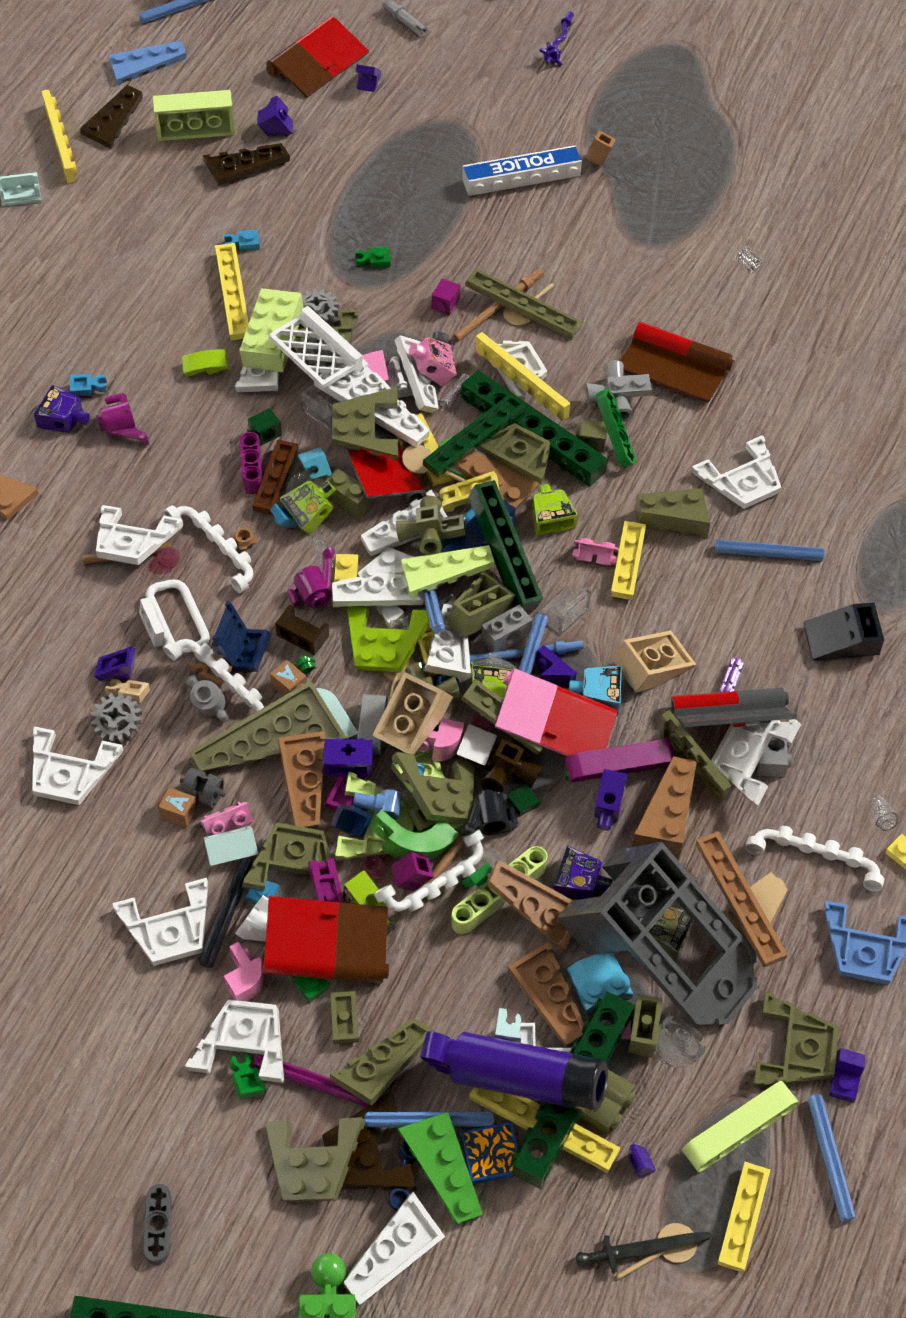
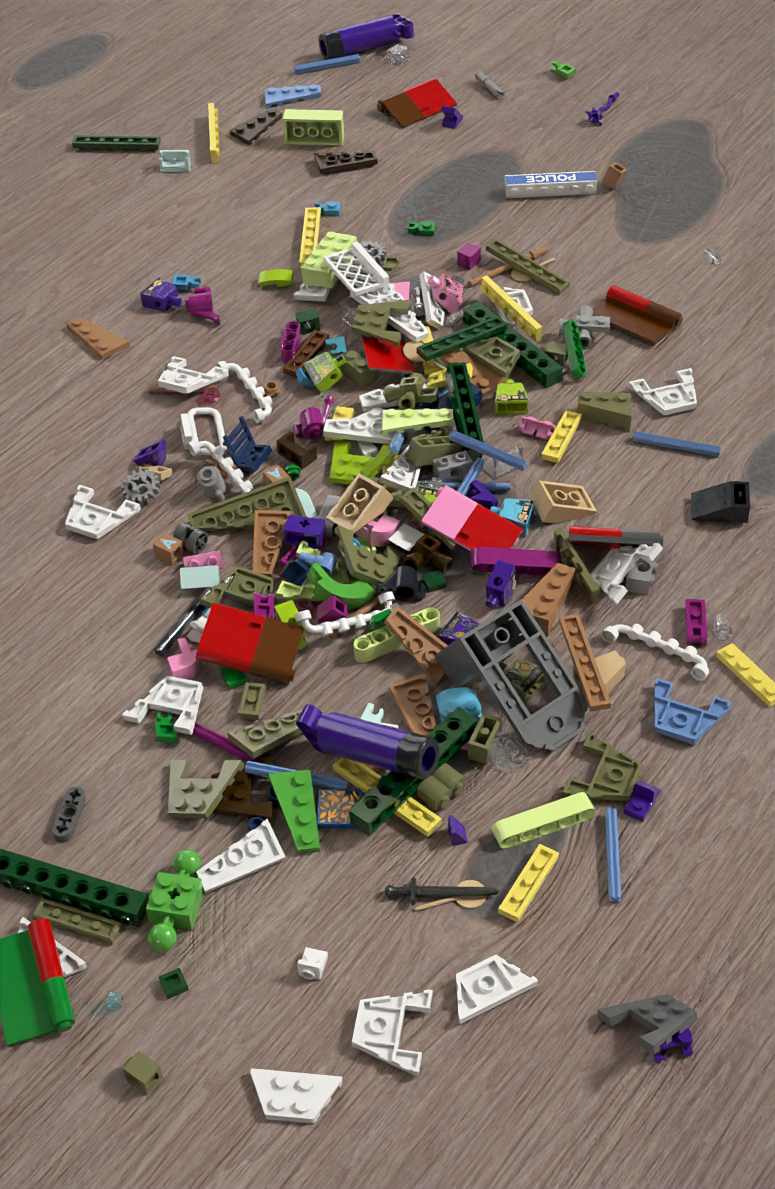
camera: 15 degrees right, 10 degrees down
white wing [113,878,208,966] -> none
dark purple brick [257,95,293,137] -> none
axle [719,657,744,692] -> none
none -> medium blue axle [449,431,528,471]
none -> magenta plate [685,599,707,645]

